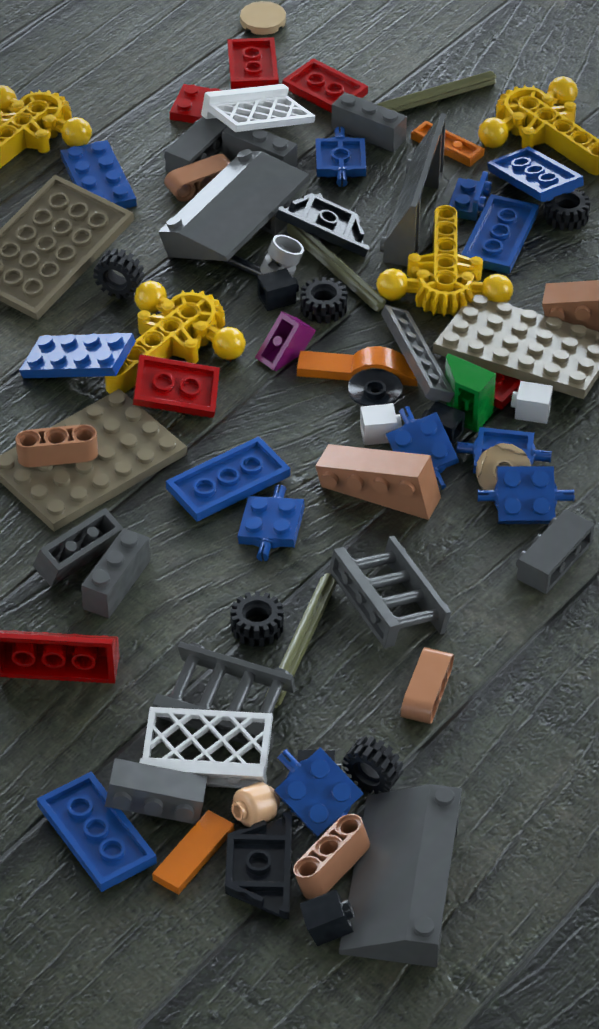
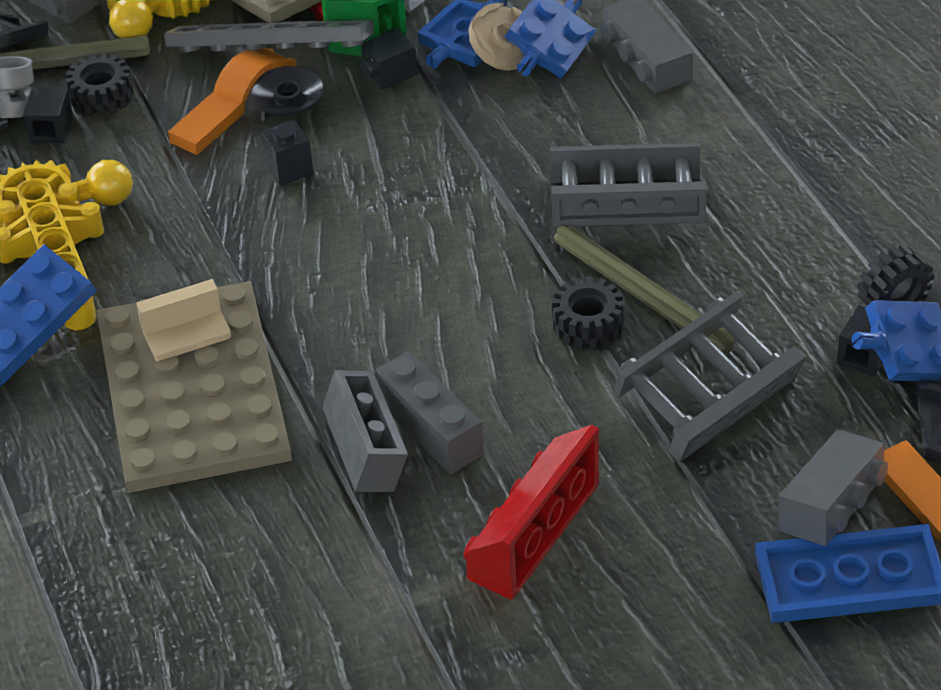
camera: 60 degrees left, 0 degrees up
nougat beam [15,424,98,467] -> none
red plate [133,354,220,418] -> none
white fence [139,707,273,788] -> none
blue plate [166,436,290,522] -> none
light nougat head [231,782,280,827] -> none
blue plate [238,484,305,561] -> none
magenta slope [255,312,316,371] -> none
nougat wedge [315,444,441,520] -> none
white brick [360,404,402,445] -> none
blue plate [386,406,459,491] -> none
nougat beam [401,647,454,725] -> none
none -> tan panel [136,279,231,361]
none -> black brick [260,120,313,186]

